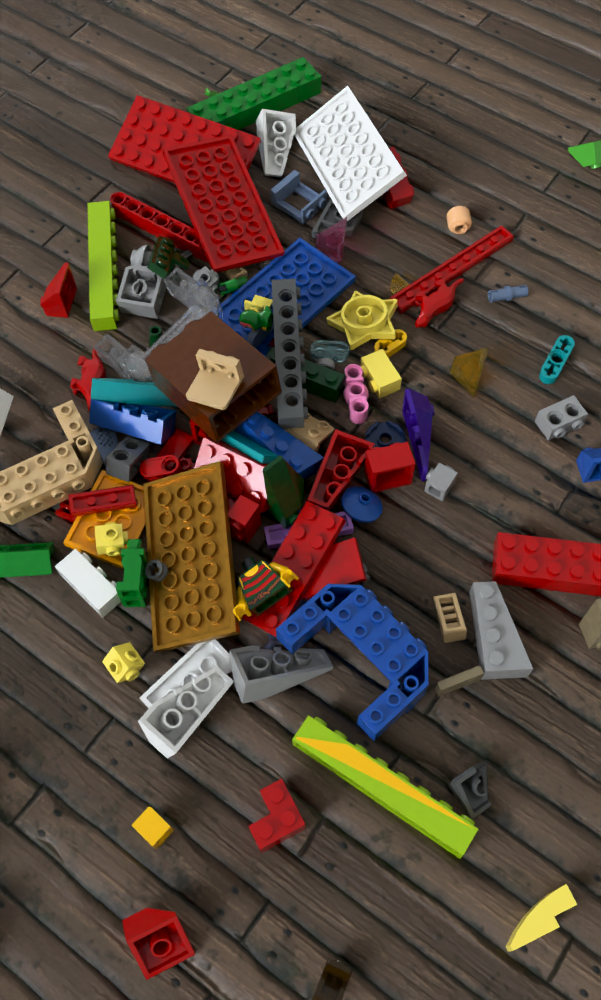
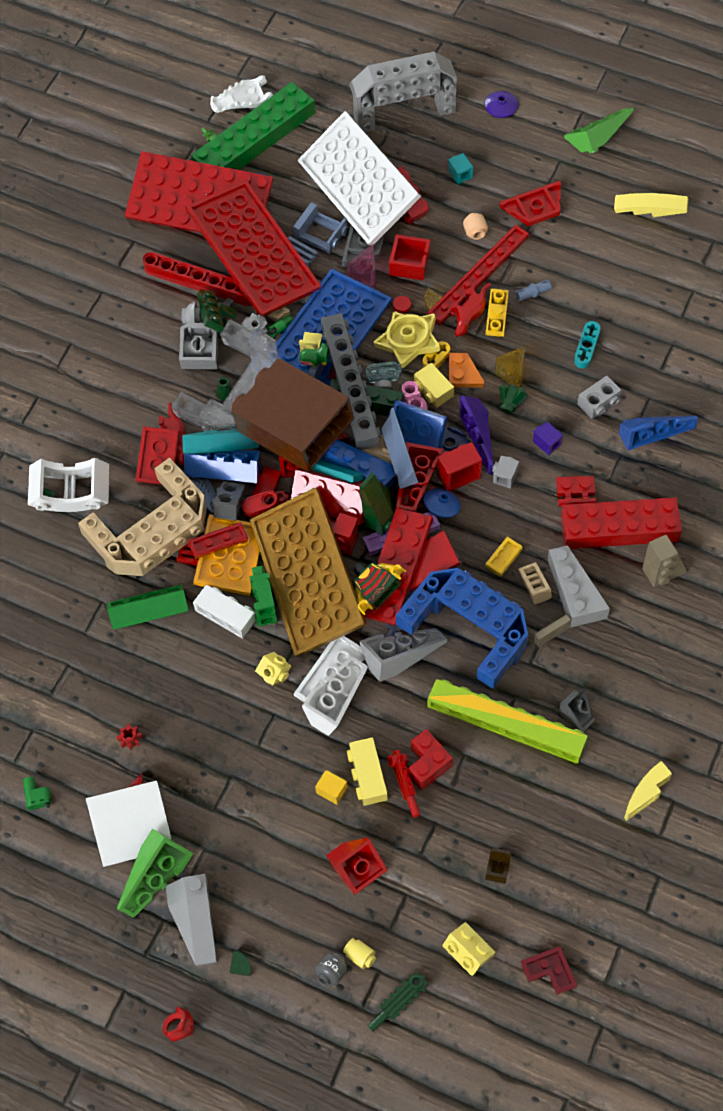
camera: 10 degrees left, 0 degrees up
red slope [40,263,77,318] -> none
lime brick [87,201,120,331] -> none
light yellow brick [95,522,128,556] -> none
dark grey bush [145,559,168,582] -> none
tan bracket [186,349,244,410] -> none
white wedge [256,109,296,178] -> none
none -> red tile [135,426,181,485]
none -> white animal [210,75,273,113]
none -> sand blue tile [288,236,318,266]
none -> light yellow brick [346,737,388,806]
none -> light grey wedge [350,52,457,132]
none -> sand blue wedge [381,408,418,489]
none -> red piece [387,750,421,818]
none -> red piece [389,234,431,281]
none -> red tile [393,296,411,314]
none -> blue tile [394,400,447,448]
none -> teal brick [448,153,473,184]
none -> orange wing [449,353,484,388]
none -> dark purple dish [485,91,518,118]
none -> yellow plate [485,537,523,577]
none -> yellow slope [486,289,509,337]
none -> red wing [499,181,561,226]
none -> dark green rock [499,384,528,413]
none -> dark purple brick [533,422,563,455]
none -> red plate [556,476,596,506]

